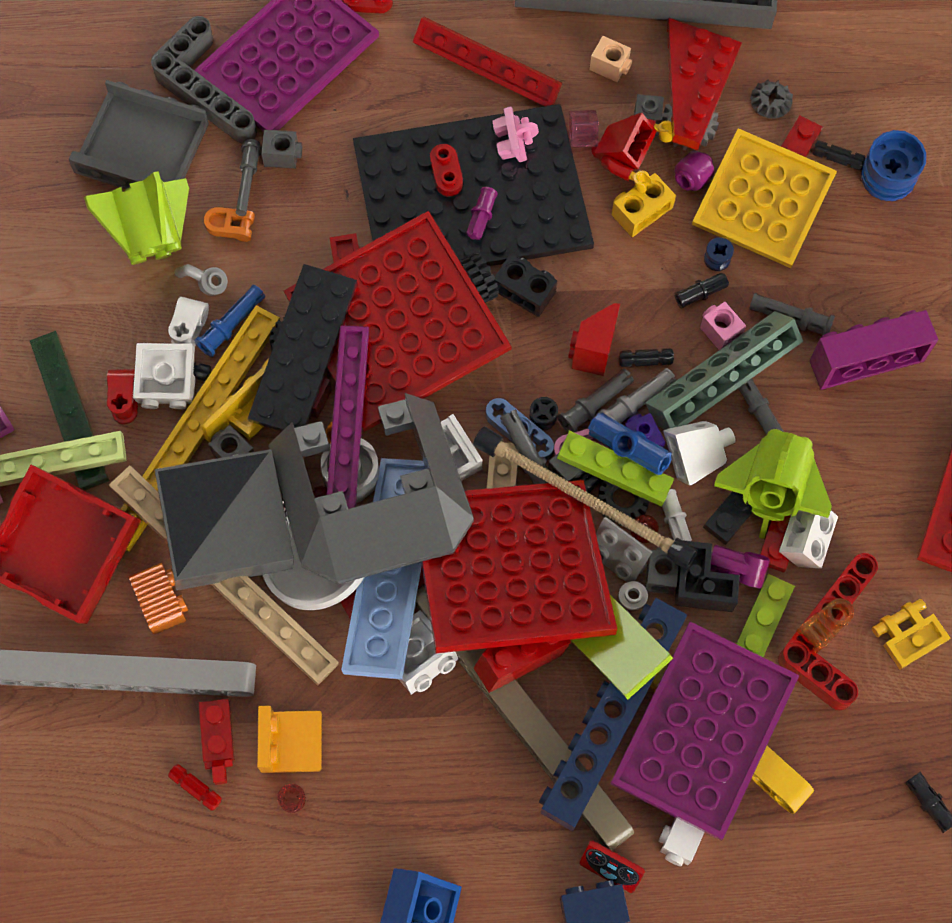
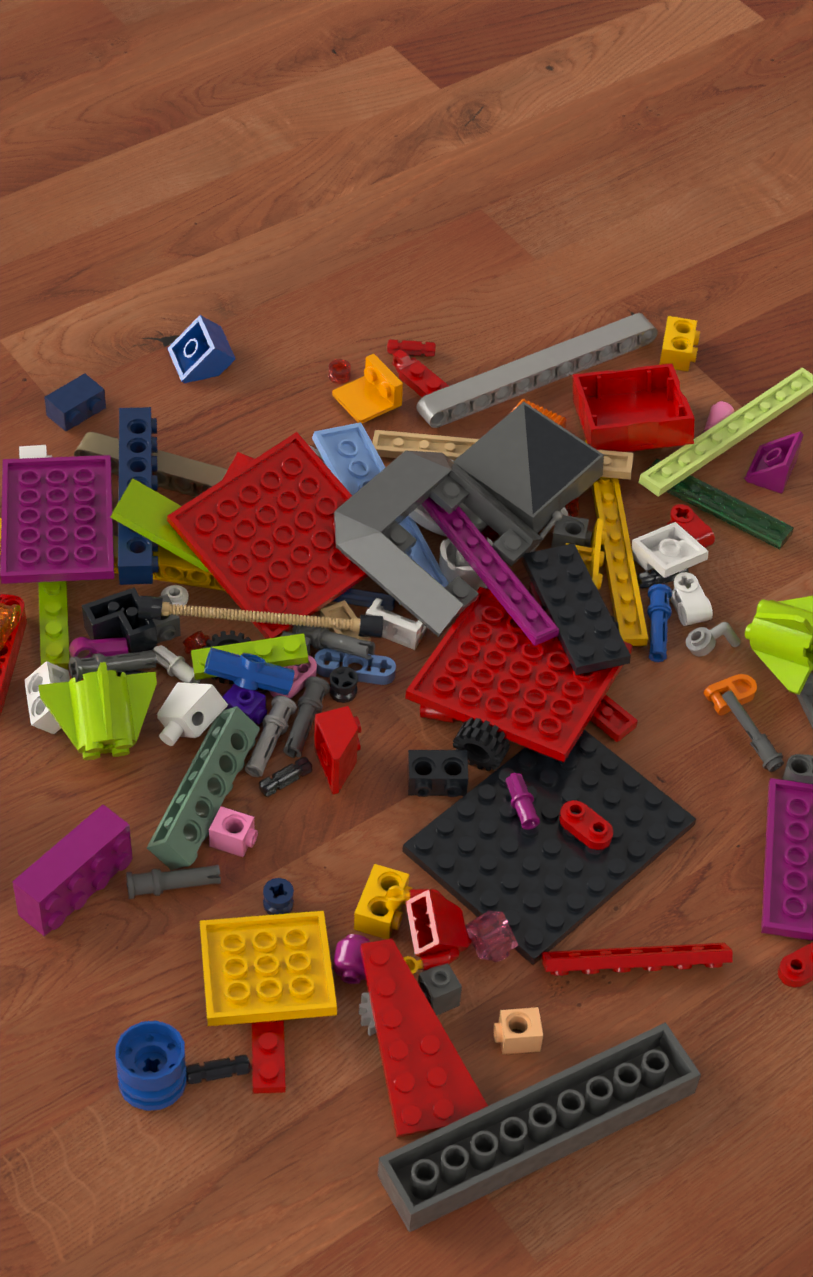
camera: 145 degrees right, 20 degrees down
dark grey brick [262,130,302,168] -> none
bright pink hips [493,107,539,162] -> none
slope [579,840,645,893] -> none
light grey hinge [596,517,652,582] -> none
black axle [674,273,729,309] -> none
dark grey pin [737,378,784,435] -> none
dark grey gear [750,79,793,119] -> none
none -> dark grey pin [69,650,157,682]

